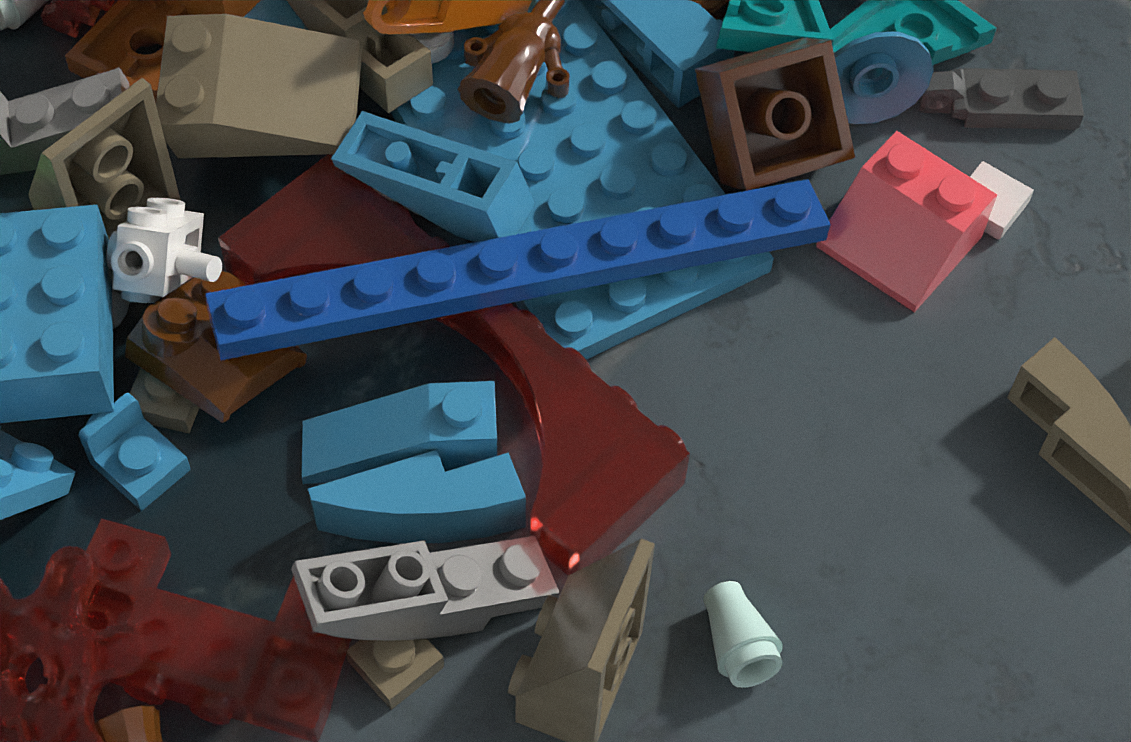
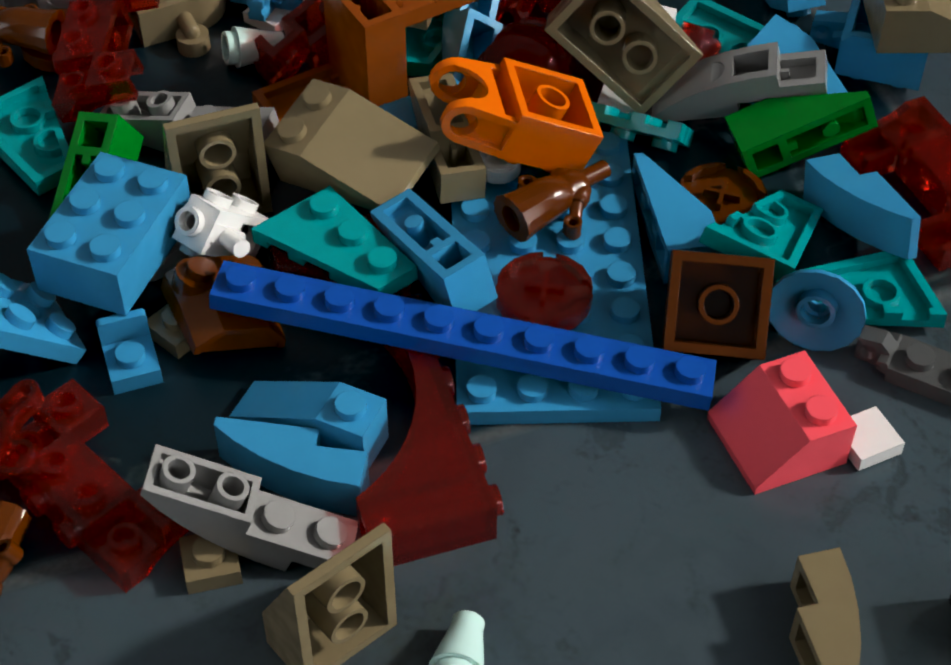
camera: 30 degrees right, 10 degrees down
none -> teal wing [251,186,418,294]
none -> clear red tile [496,252,593,330]

